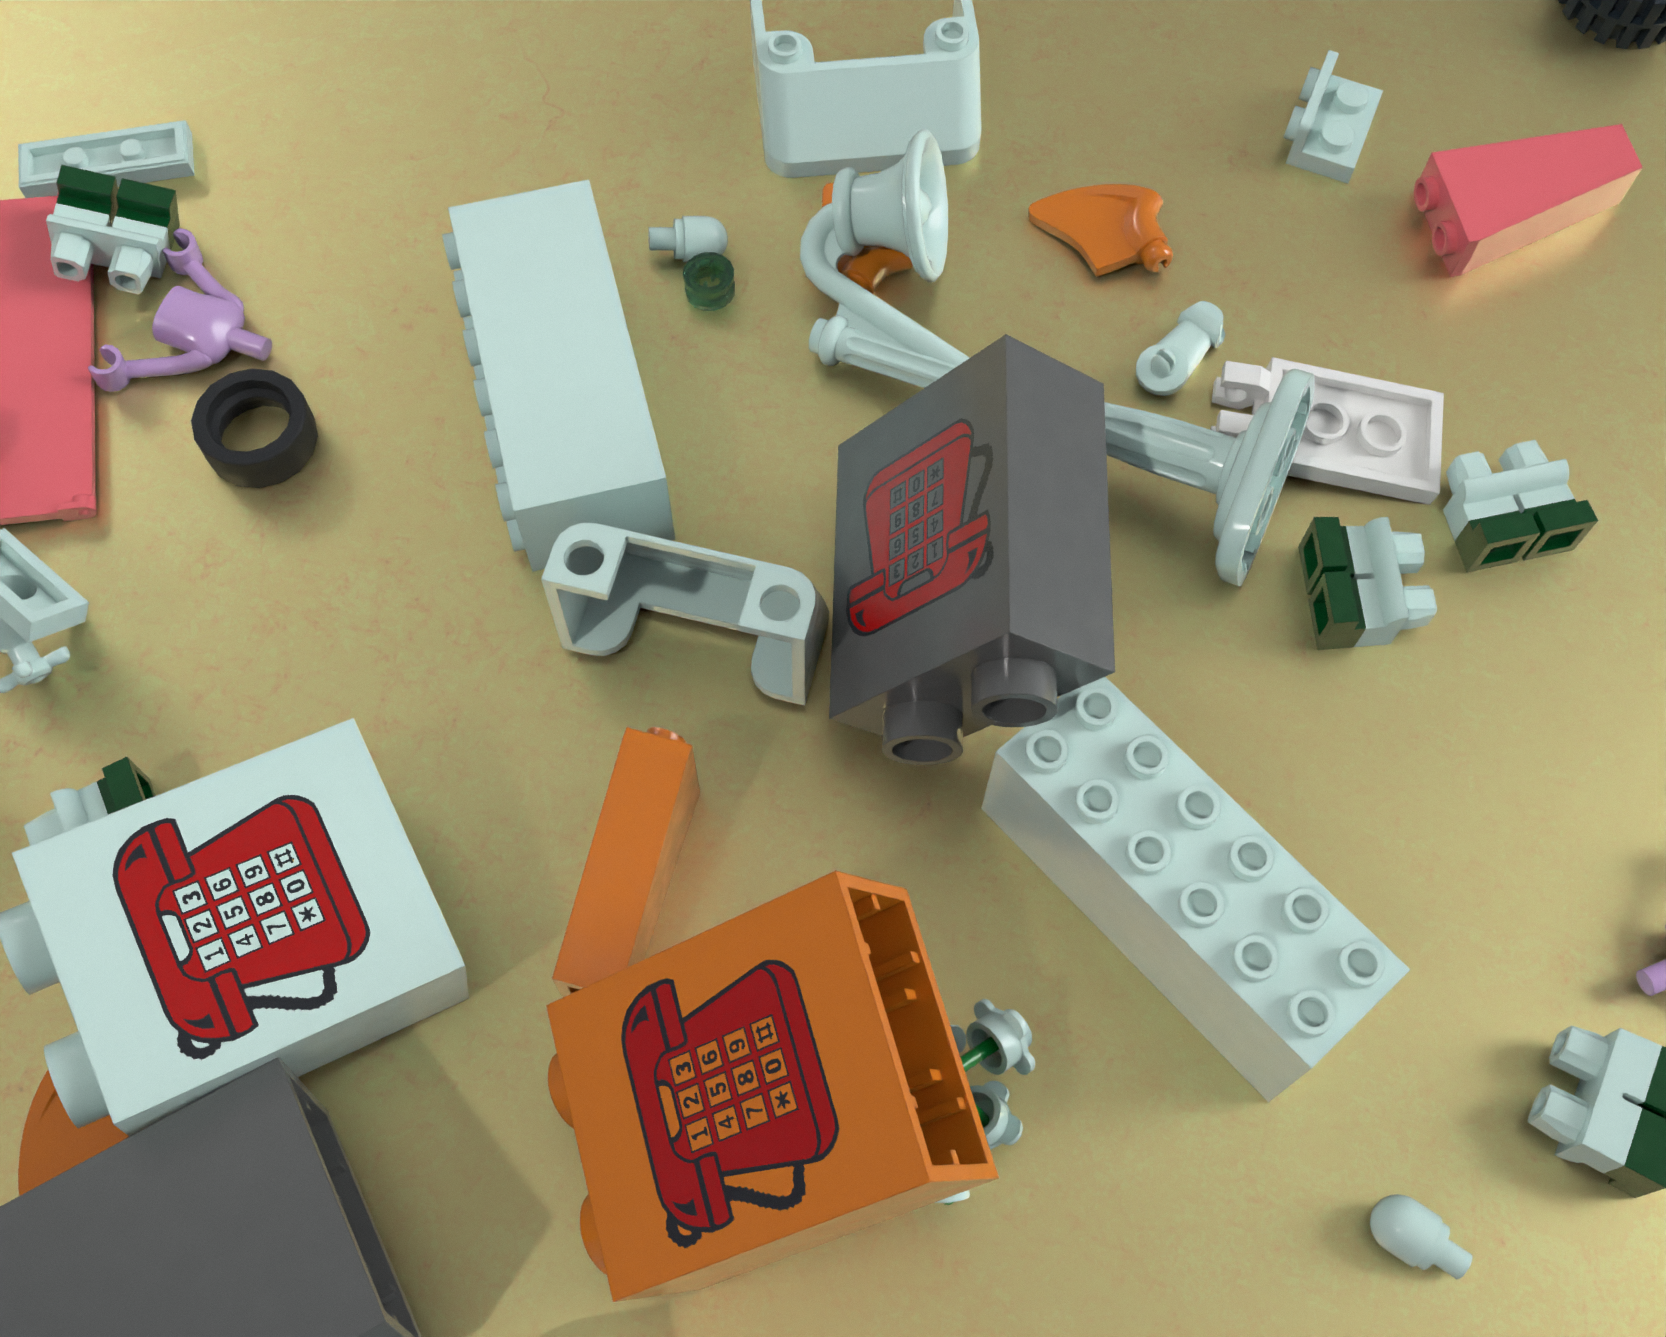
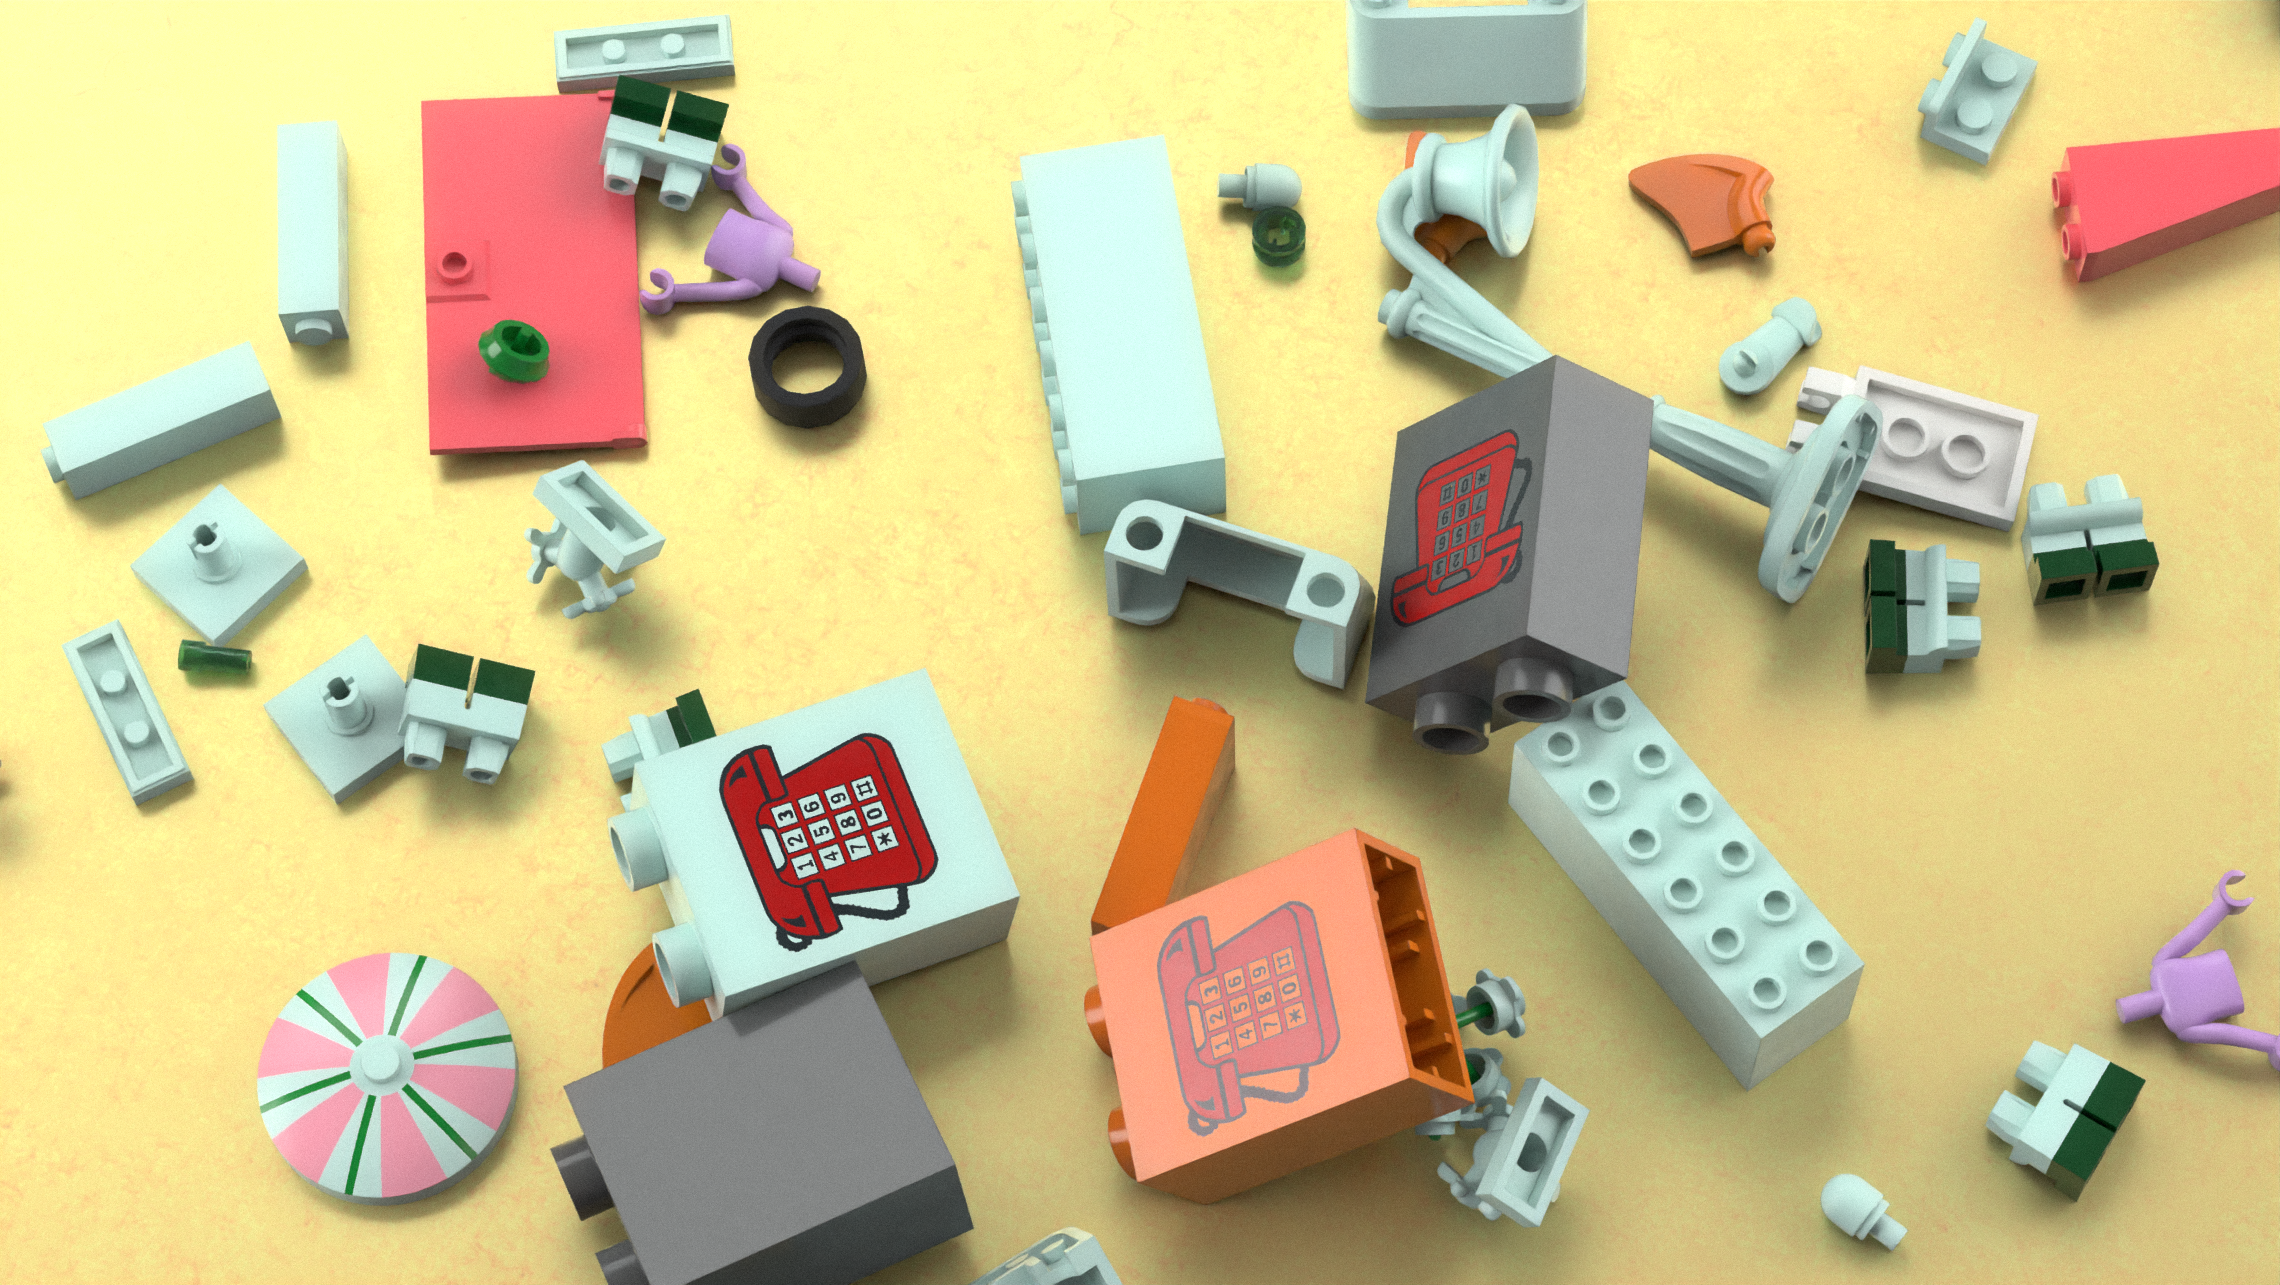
camera: 10 degrees right, 0 degrees up
none -> light aqua piece [1437,1077,1590,1228]

